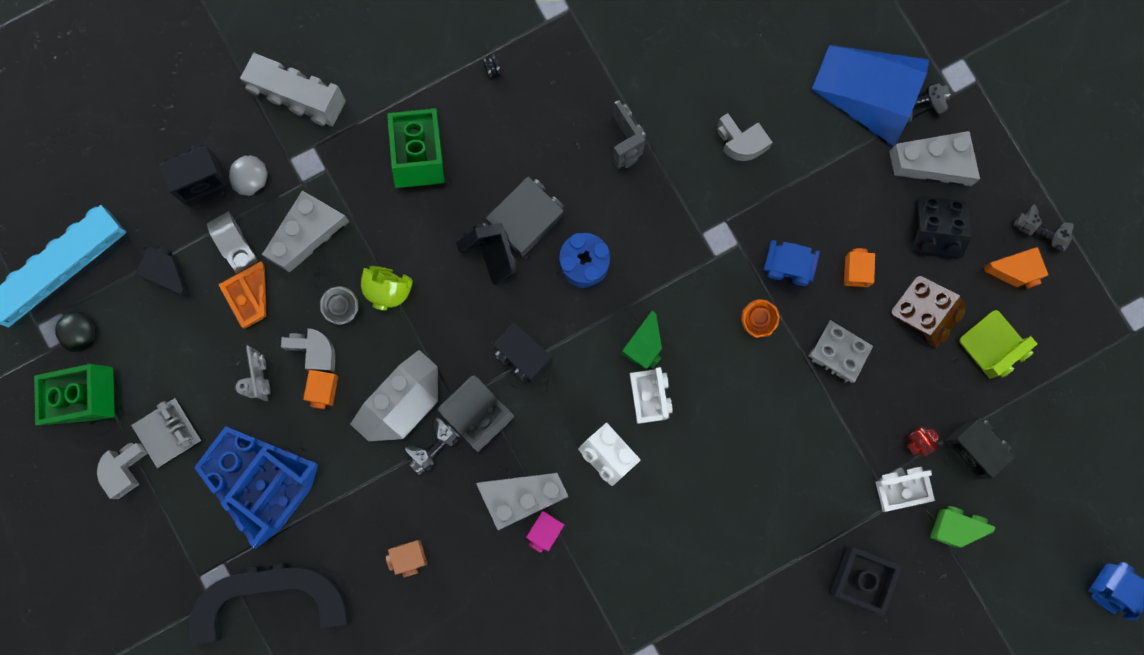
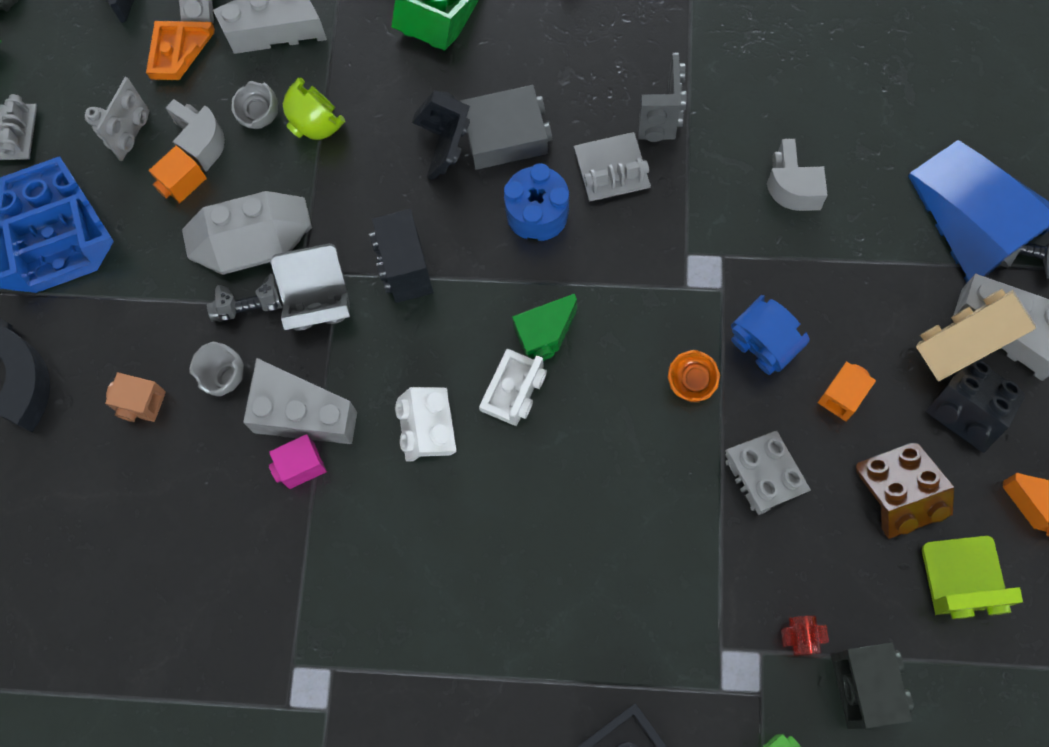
camera: 40 degrees right, 10 degrees down
white bracket [876,467,935,512] -> none
none -> light grey hair [189,341,244,396]
none -> light grey hinge [574,132,651,202]
none -> tan brick [916,289,1036,382]

